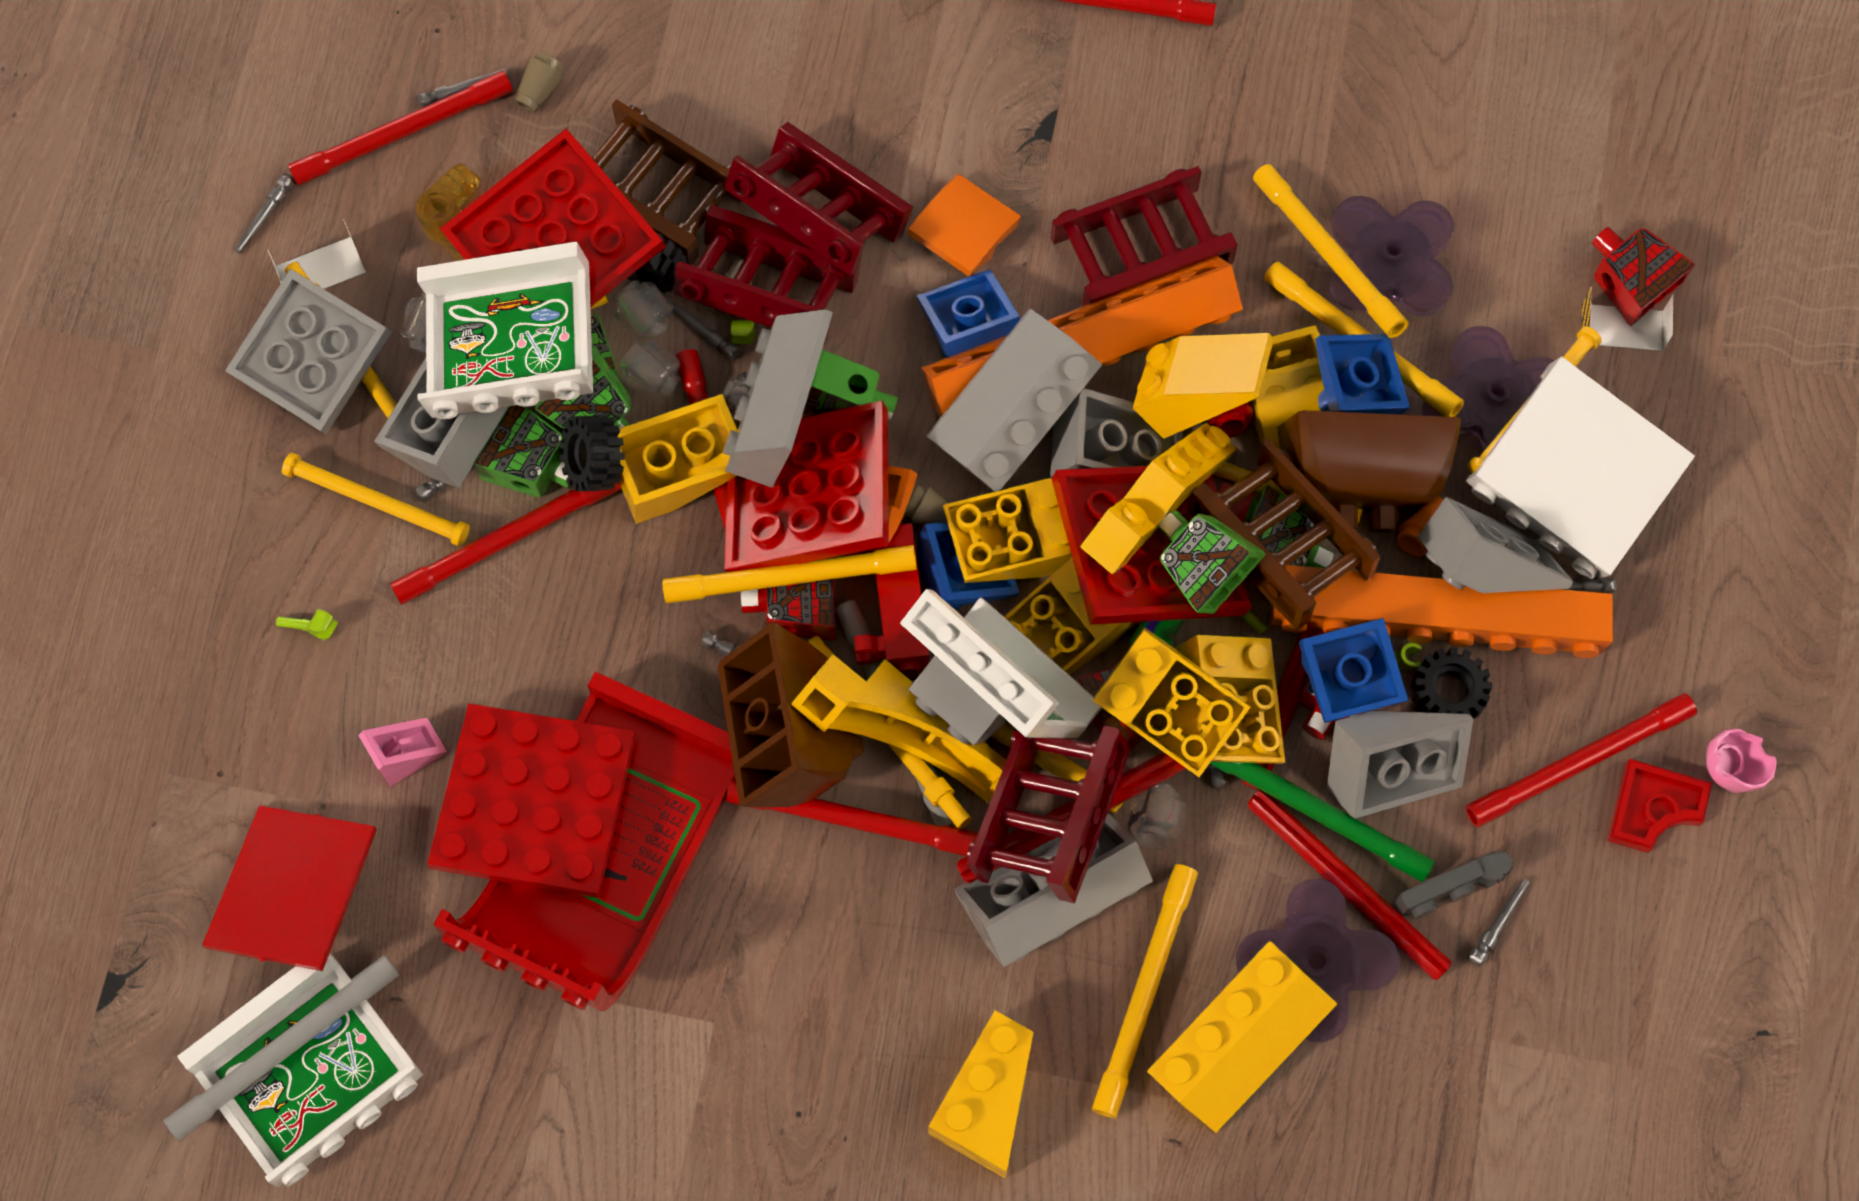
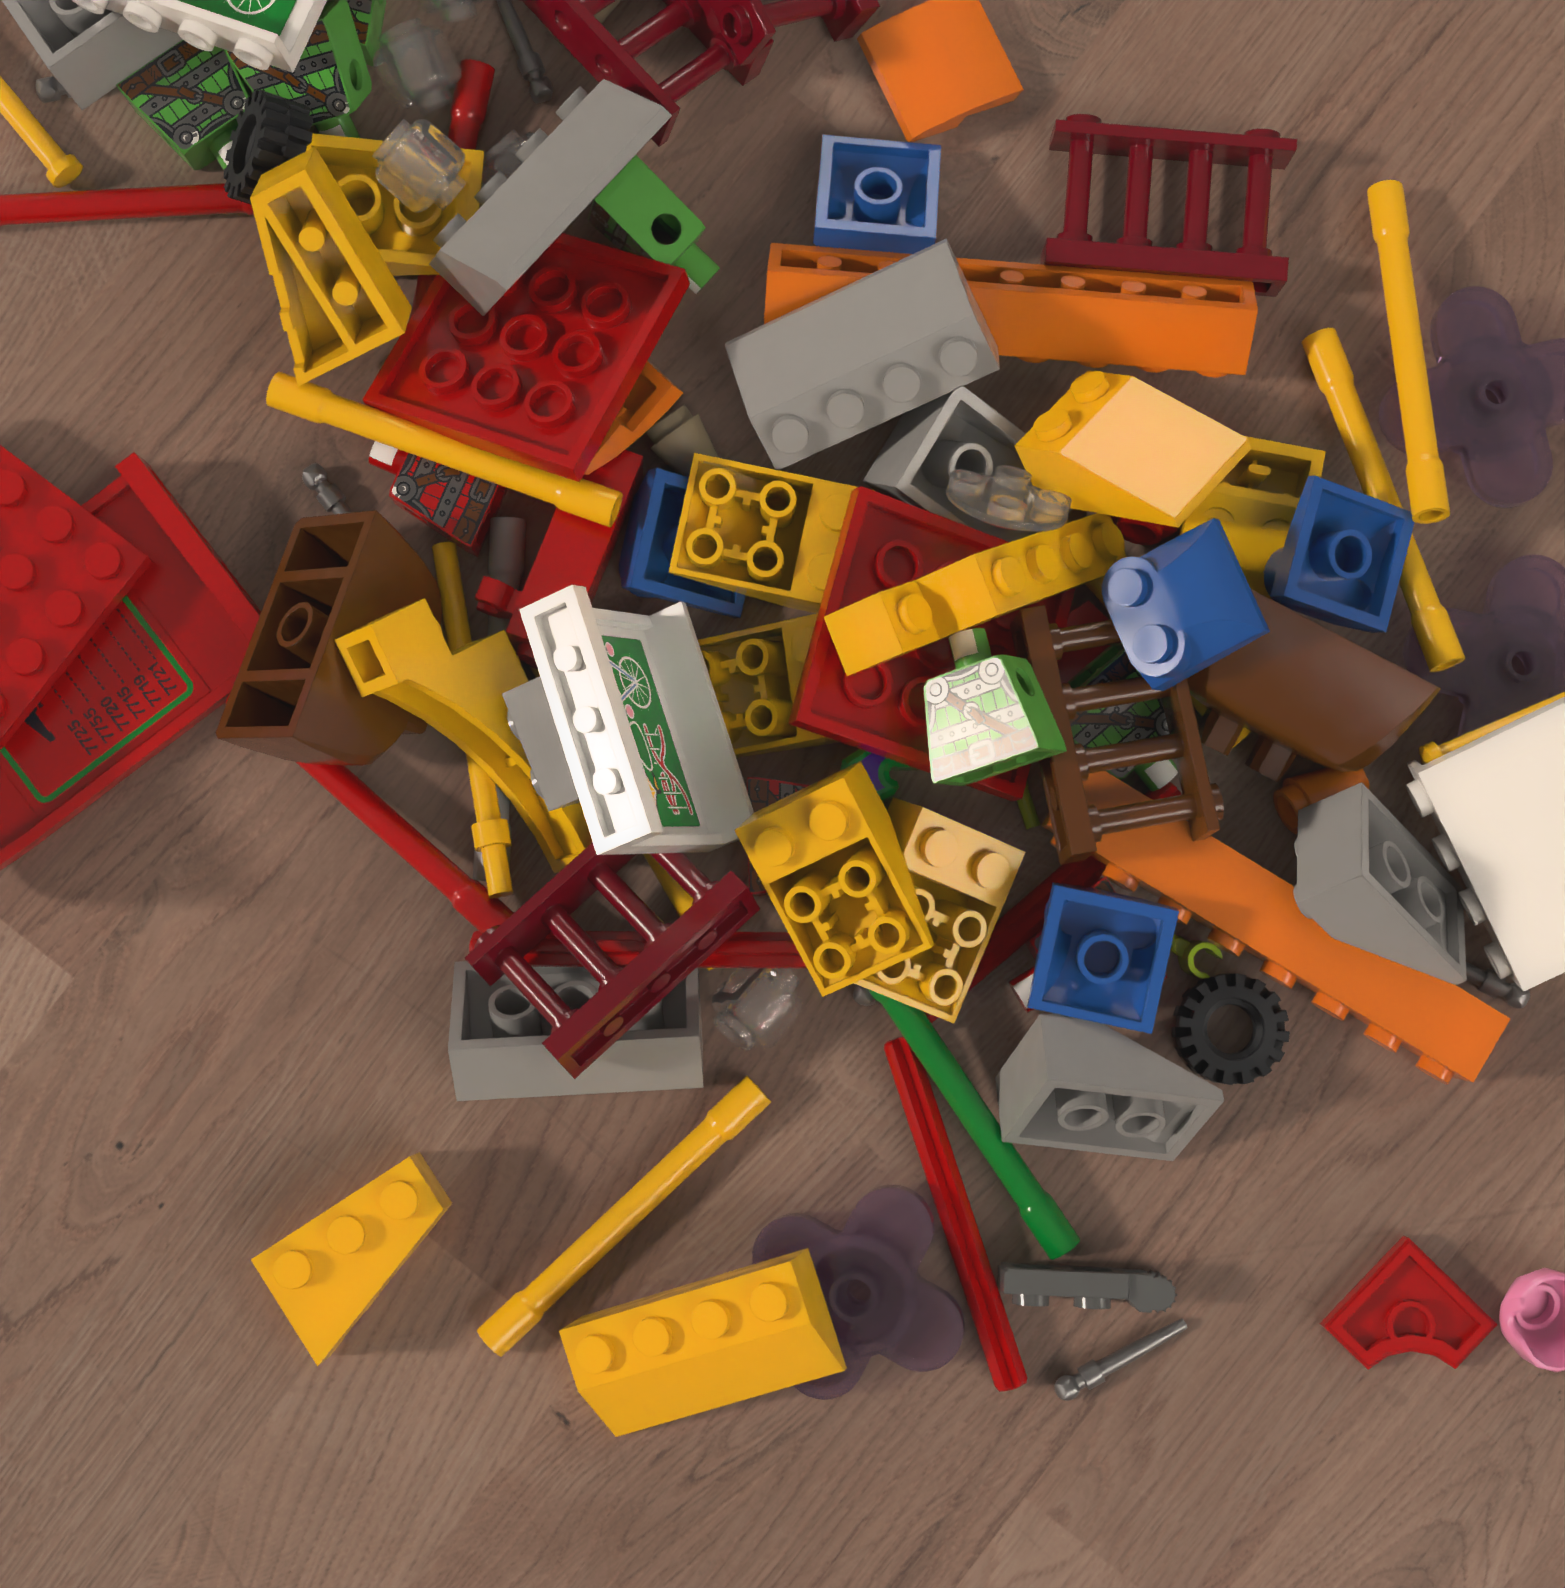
camera: 25 degrees right, 15 degrees up
lime hand [731,319,755,344] -> none
red piece [1465,693,1697,828] -> none
none -> yellow wedge [250,147,412,387]
none -> clear head [372,118,467,212]
none -> clear dish [946,465,1072,532]
none -> blue slope [1102,518,1270,691]

